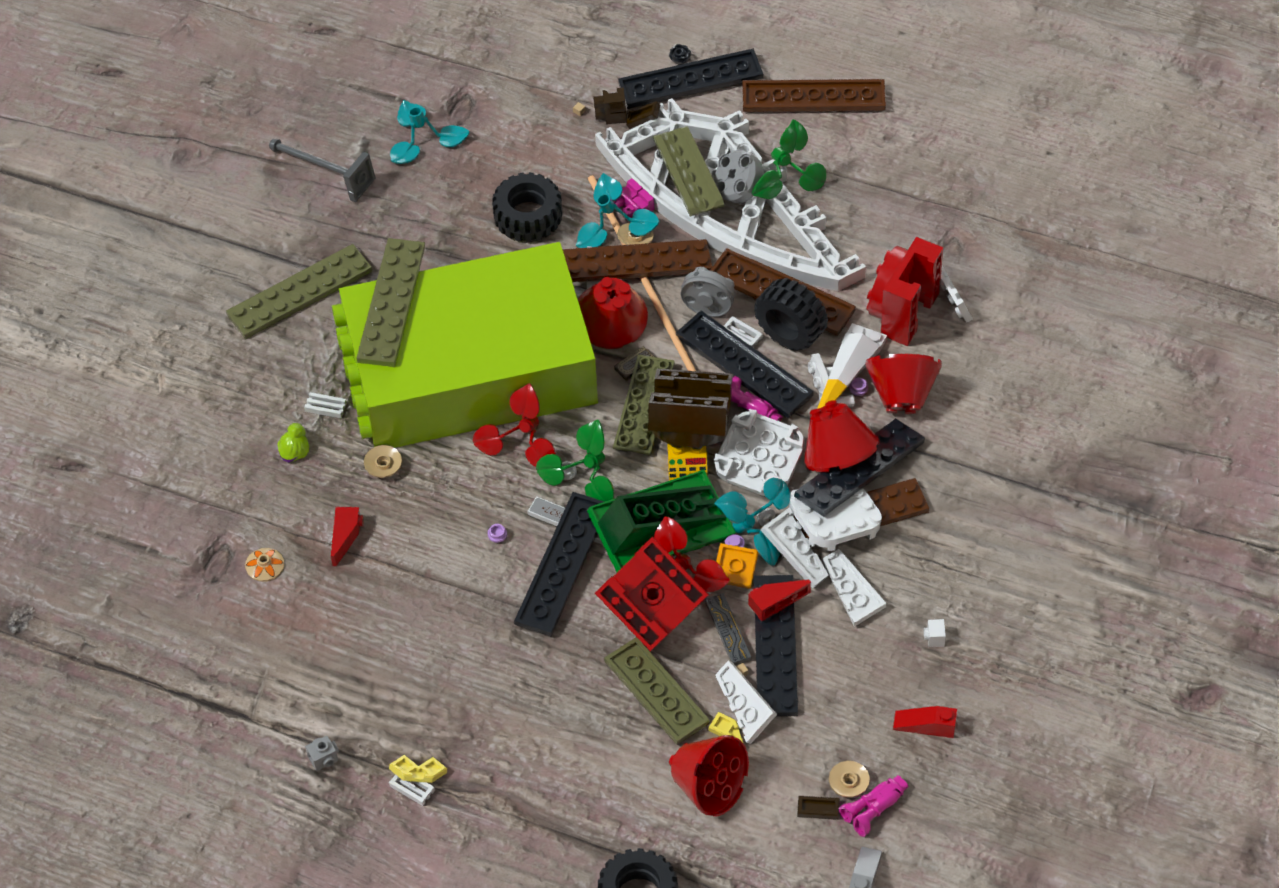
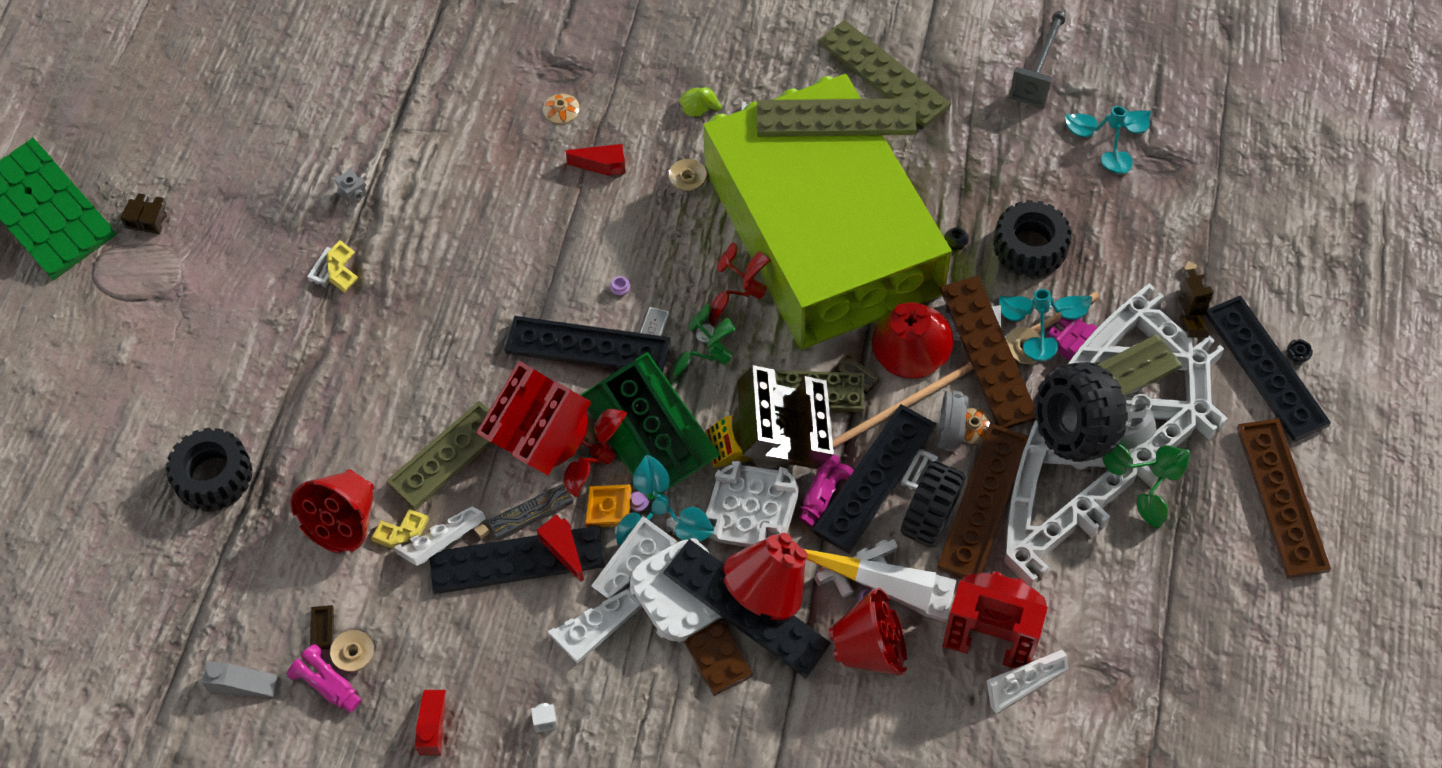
camera: 80 degrees right, 5 degrees up
none -> black tyre [1034,362,1128,462]

